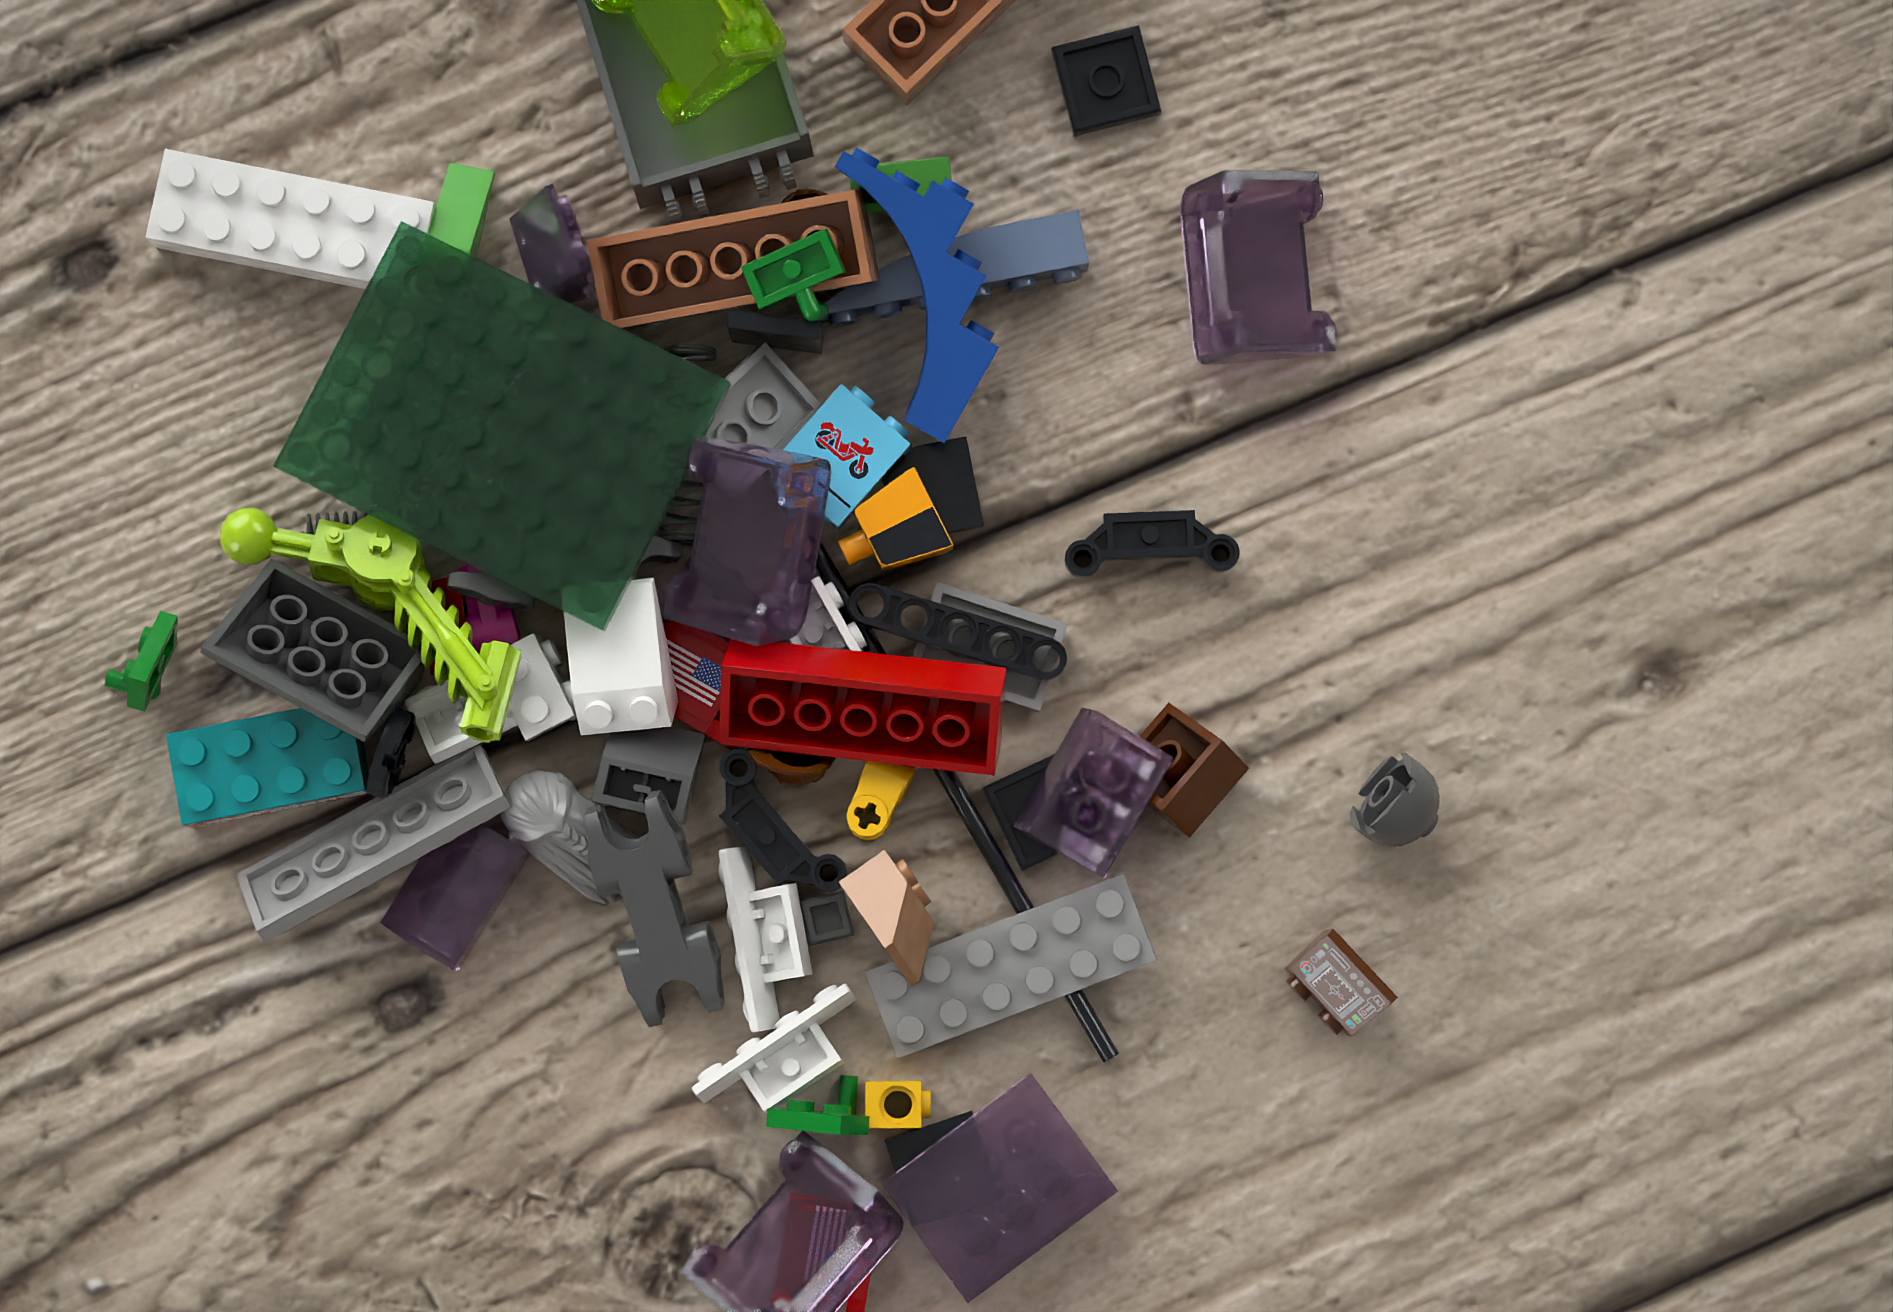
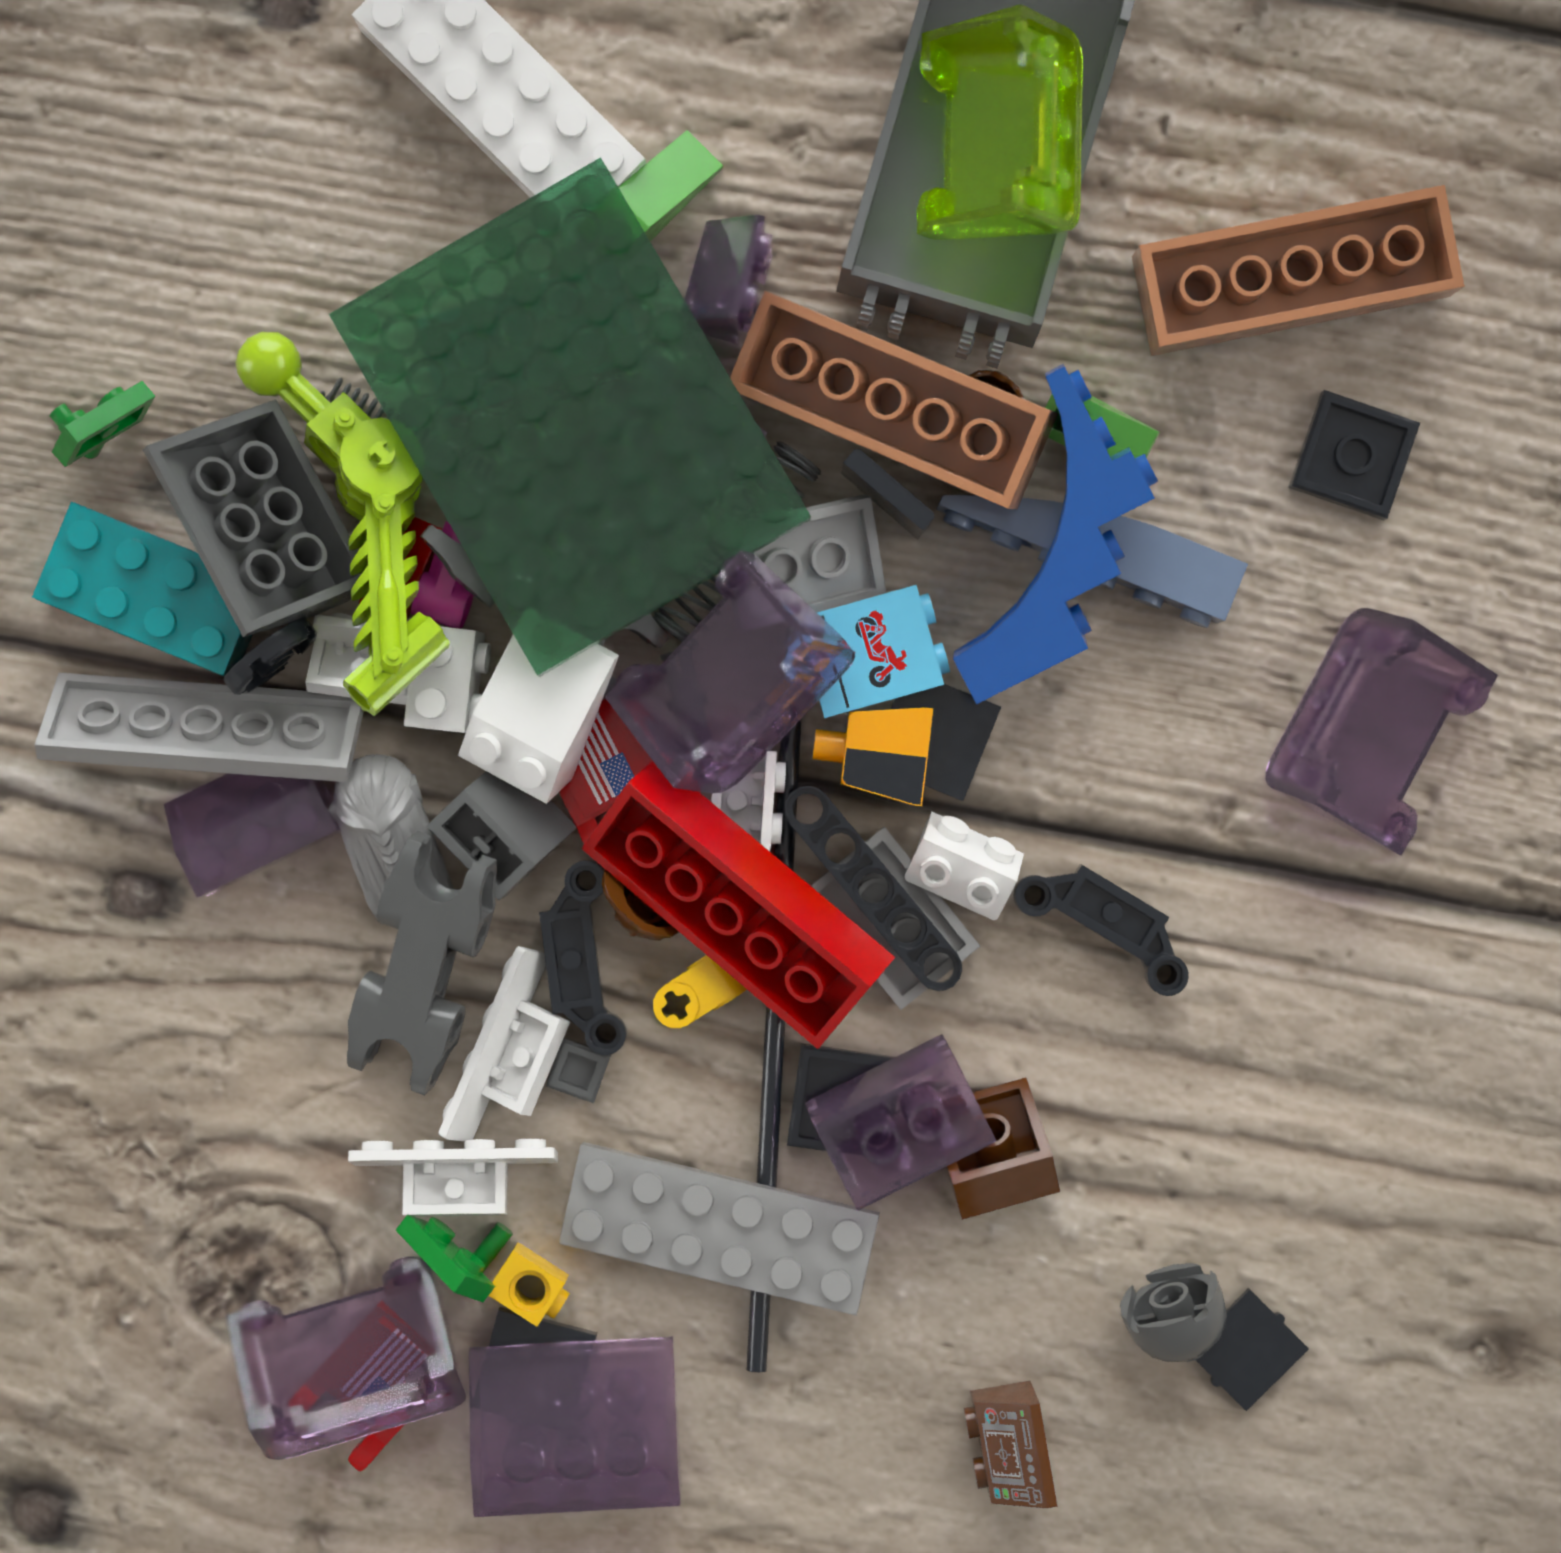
camera: 35 degrees right, 5 degrees up
green plate [741,229,846,321] -> none
slope [839,850,934,986] -> none
none -> white bracket [904,812,1024,920]
none -> black piece [1196,1288,1309,1411]

